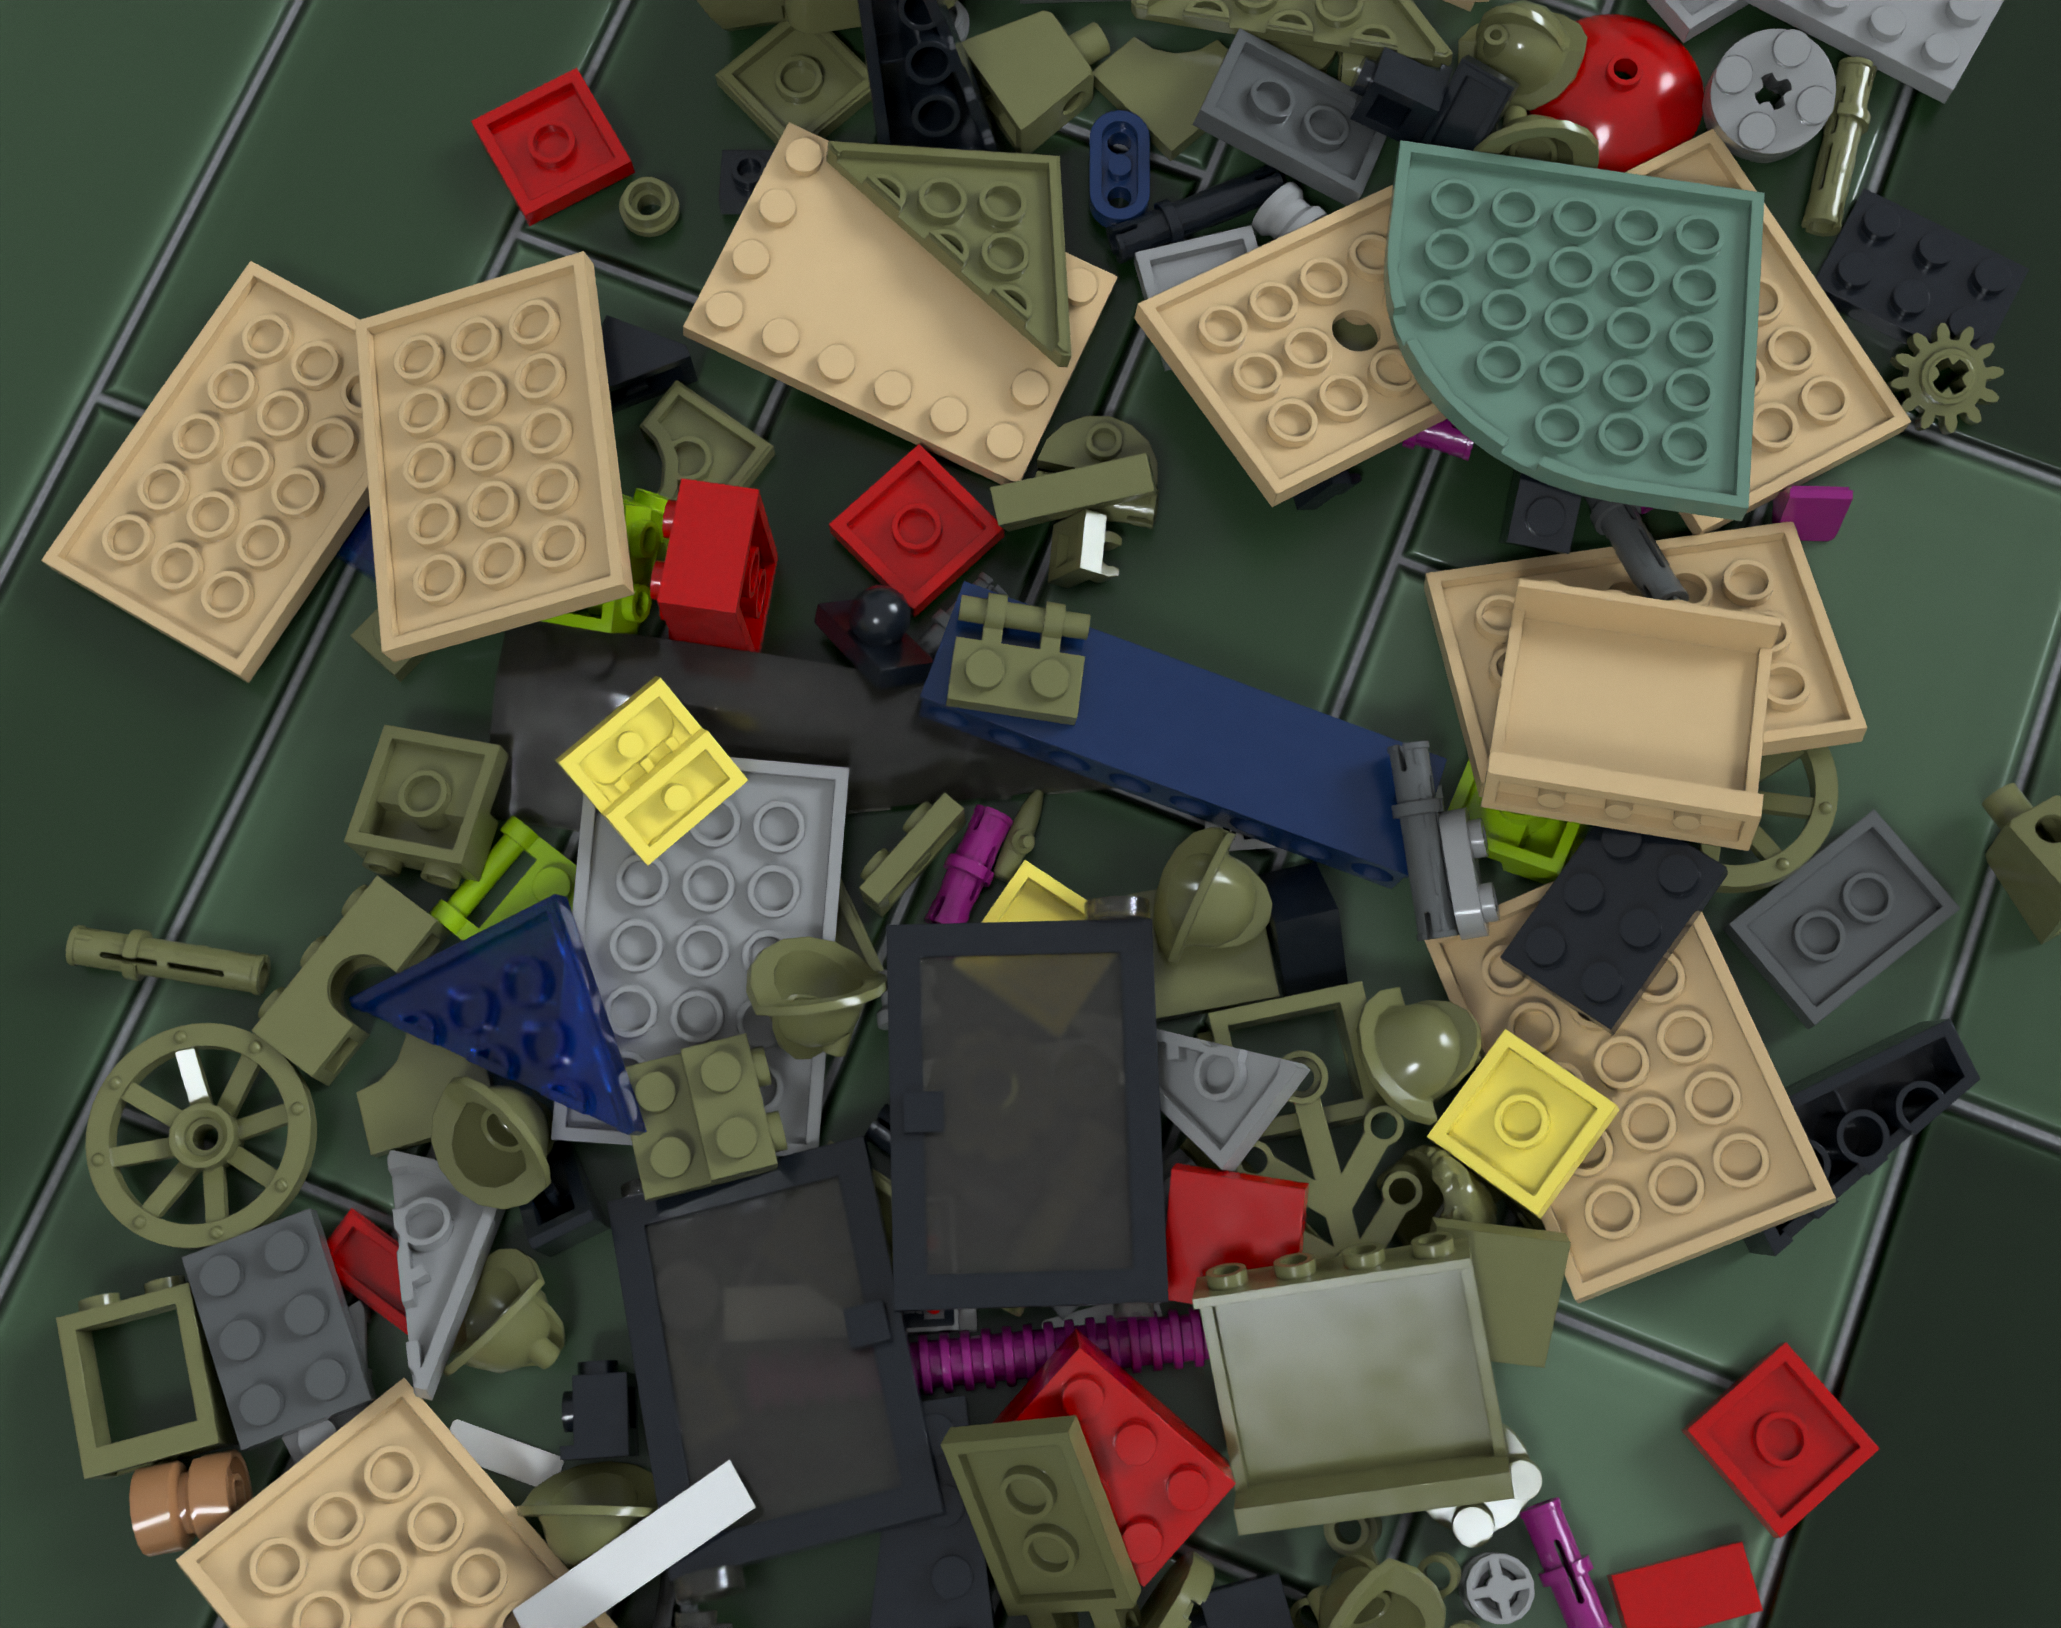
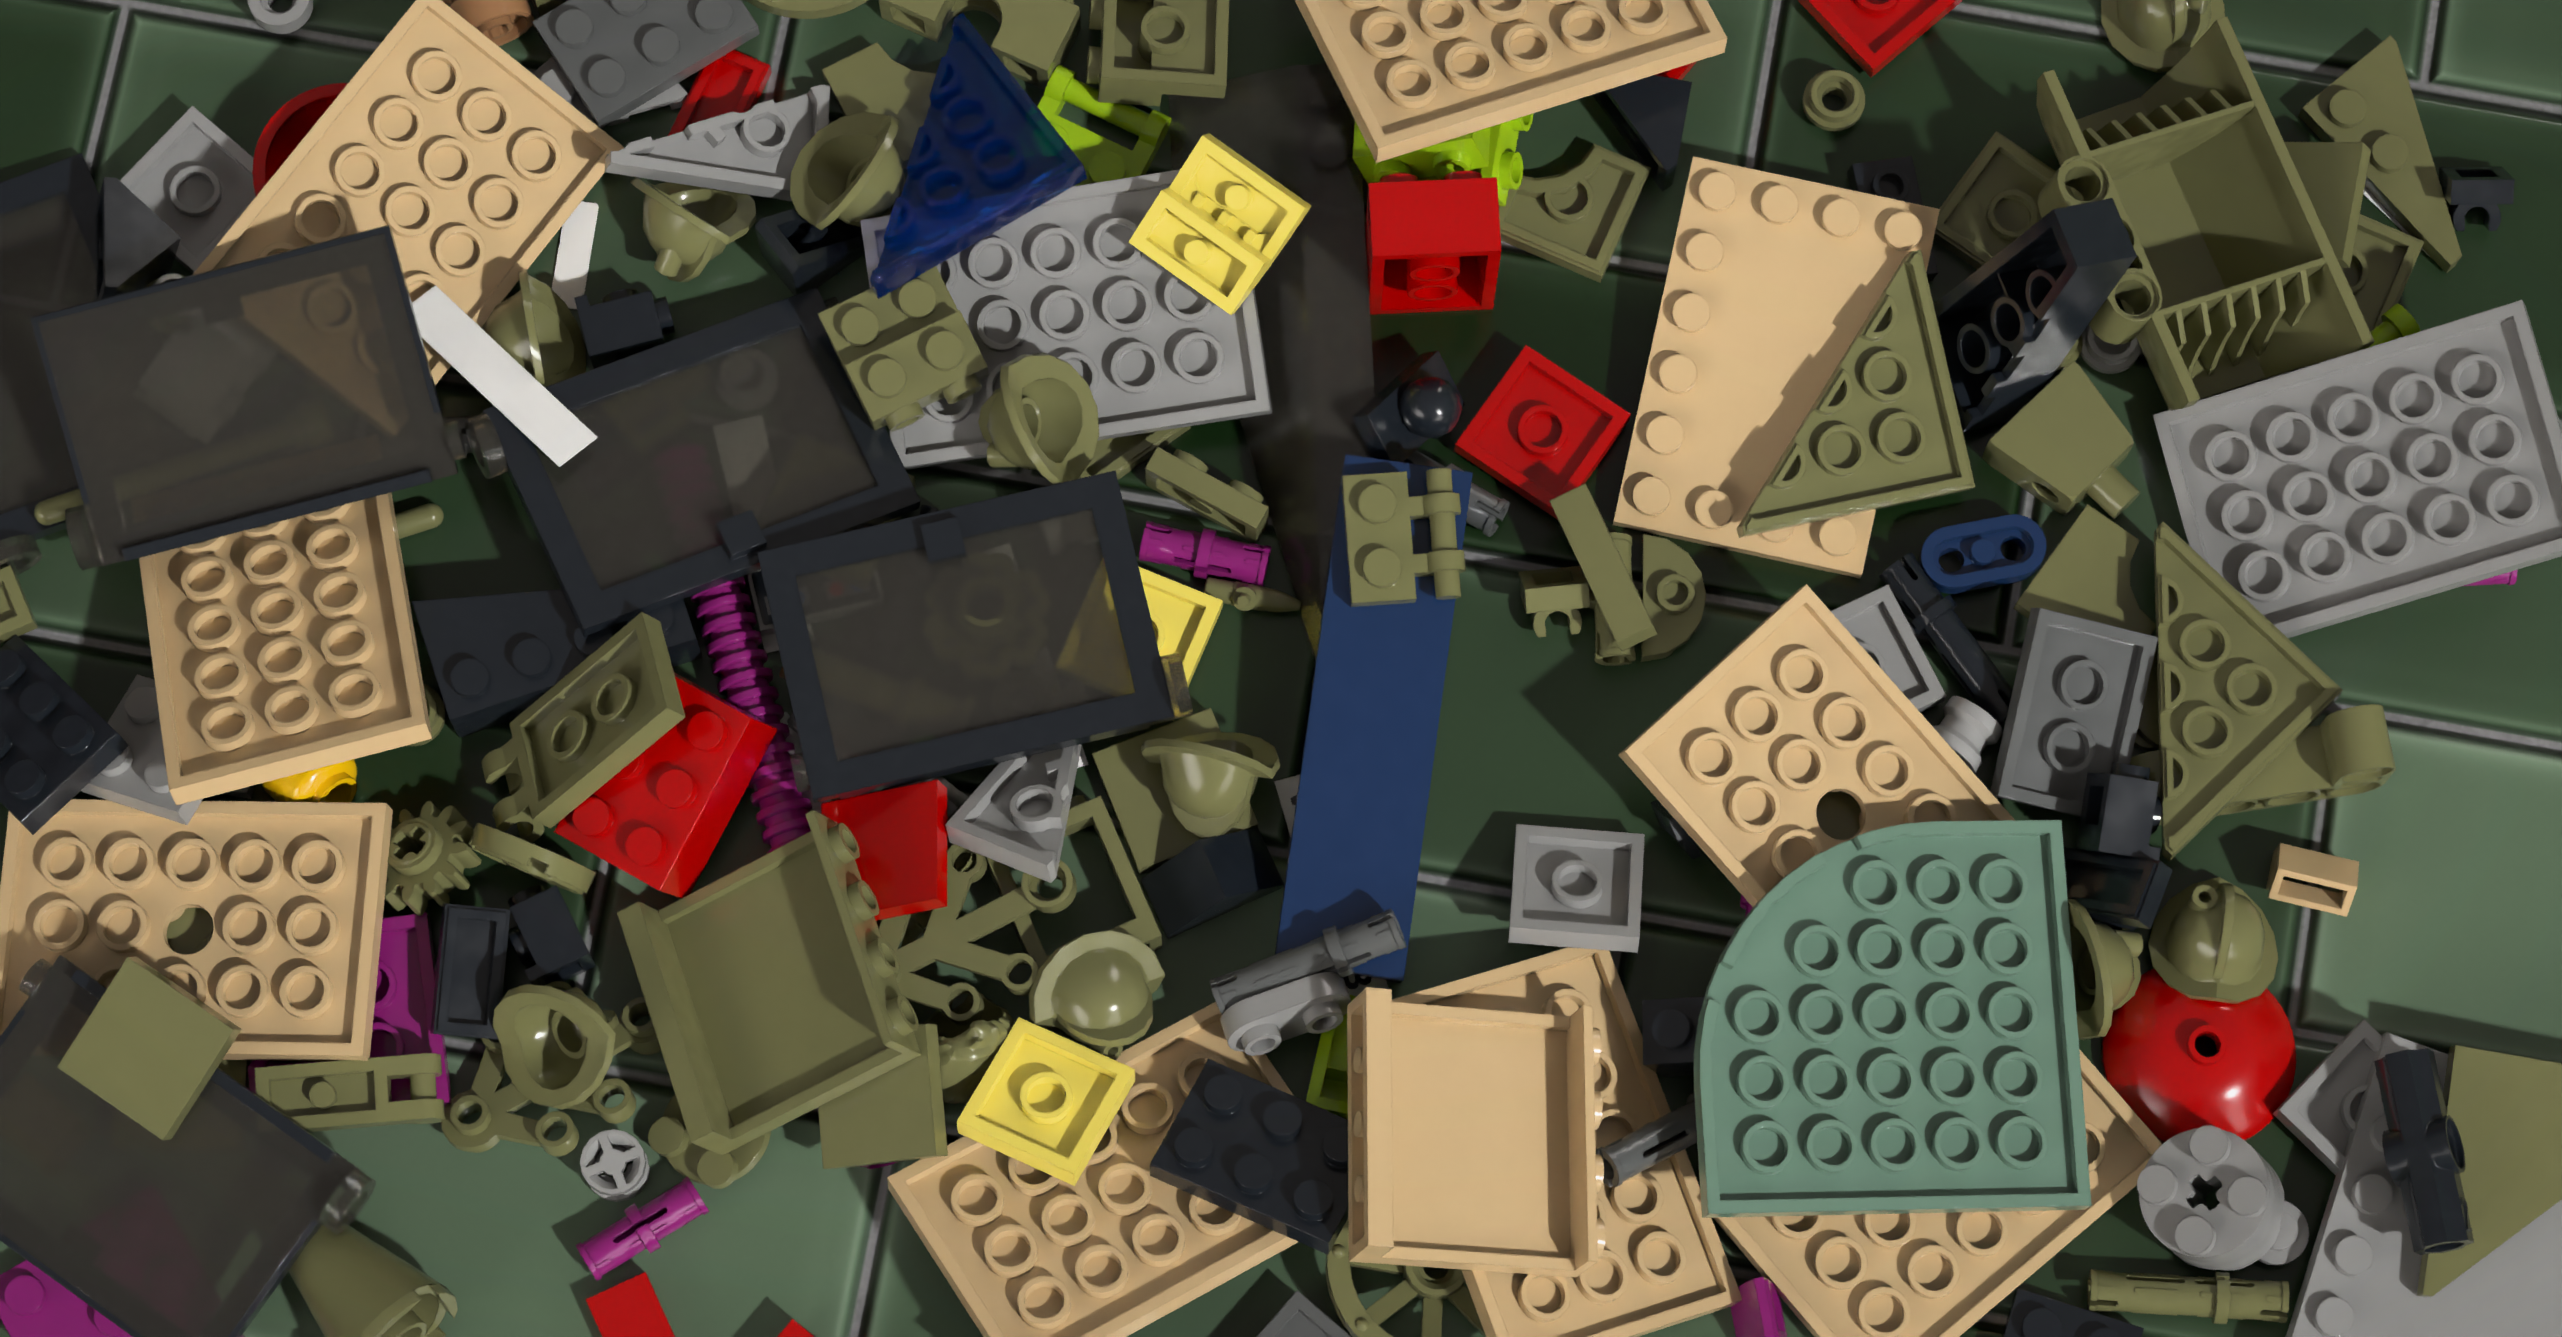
camera: 75 degrees right, 0 degrees up
none -> light grey plate [1508,824,1645,953]

